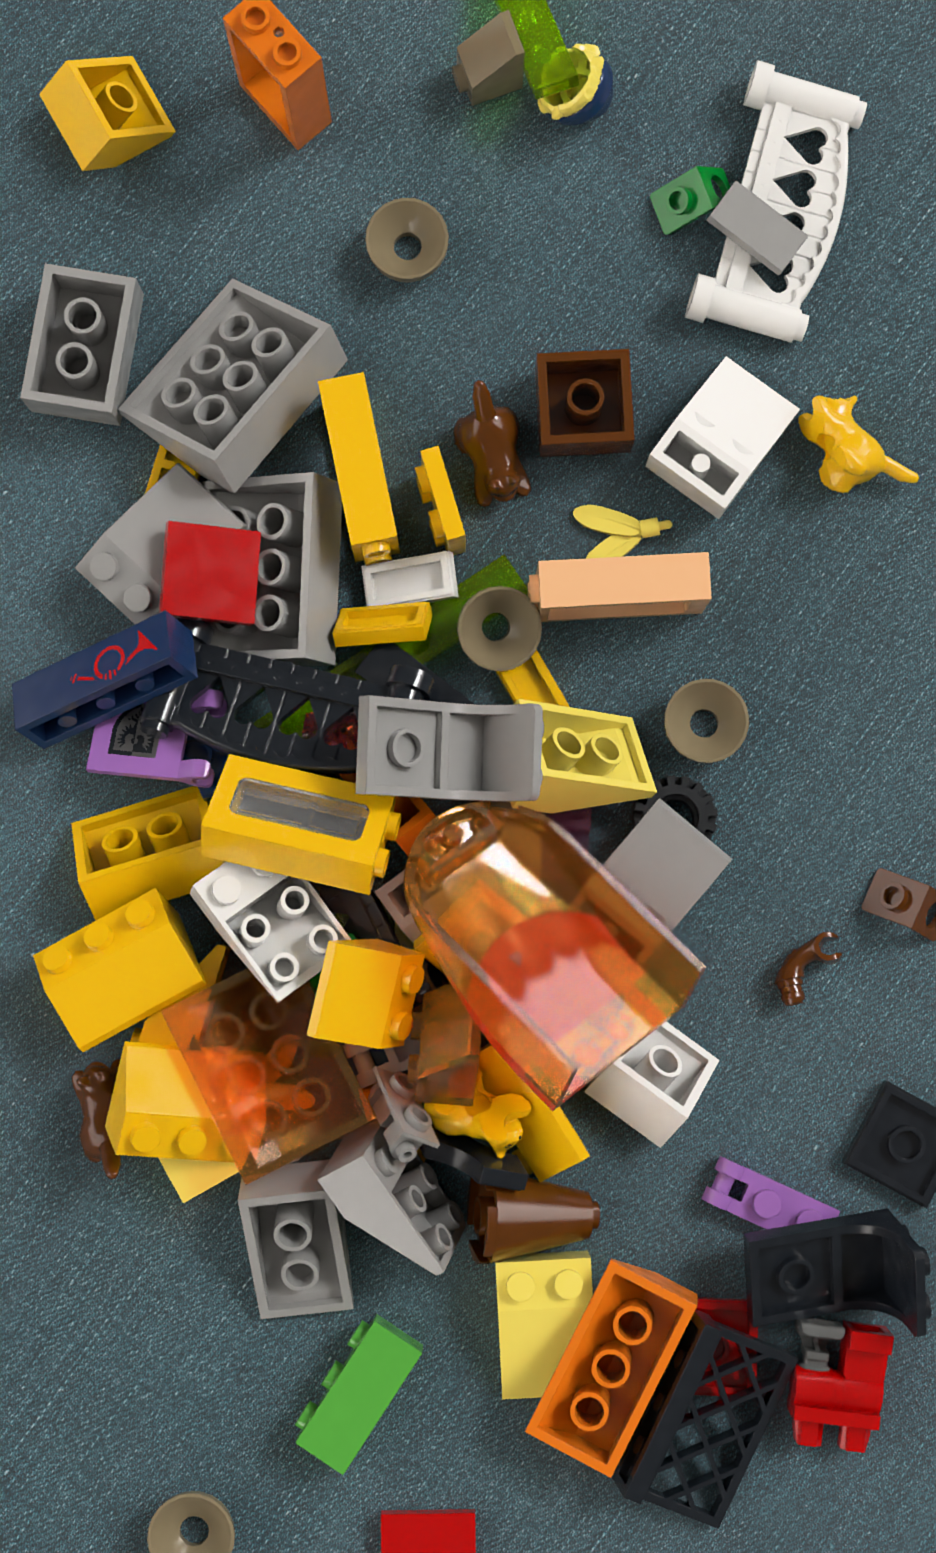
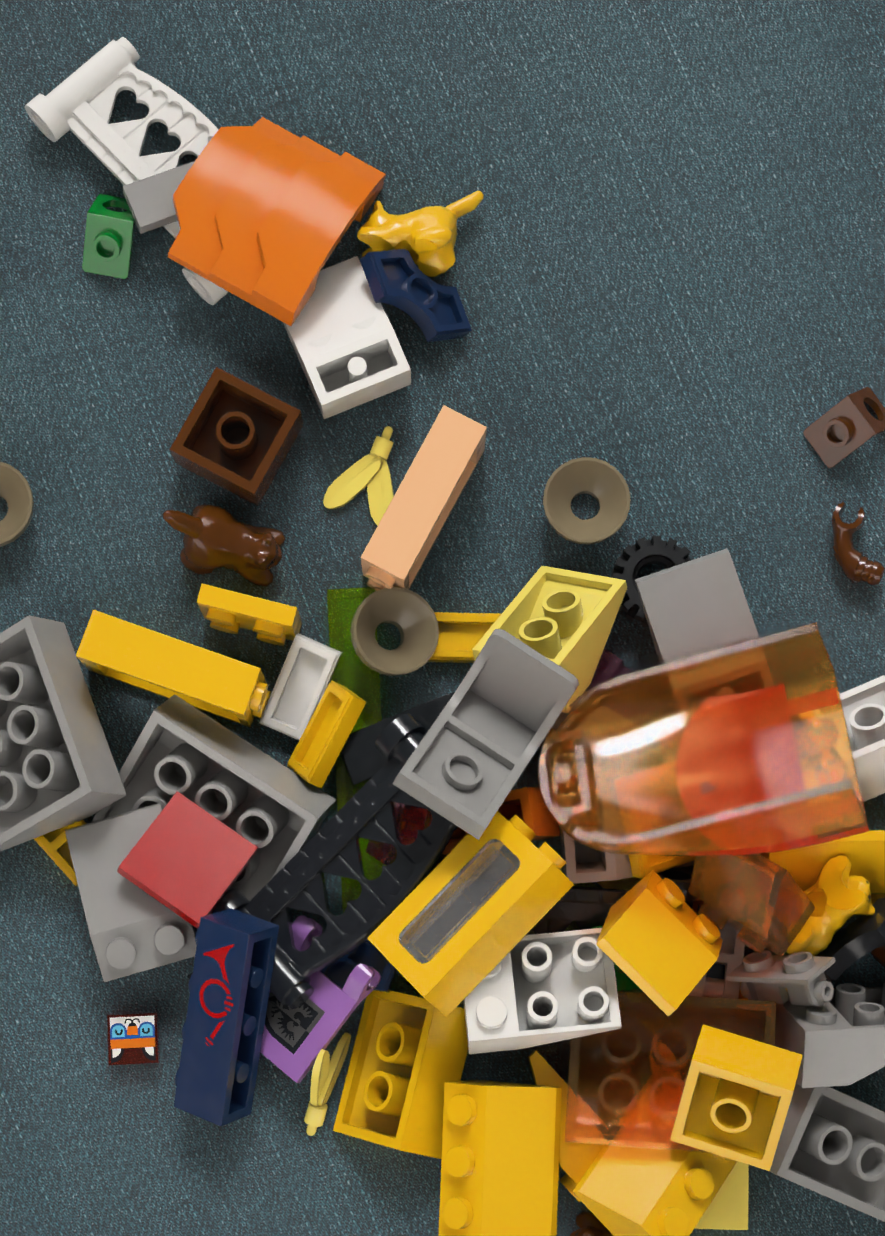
camera: 60 degrees left, 5 degrees down
none -> tile [107,1013,160,1065]
none -> orange slope [168,117,386,326]
none -> light yellow piece [304,1032,351,1136]
none -> dark blue tile [360,249,472,342]
none -> yellow slope [670,1024,803,1171]

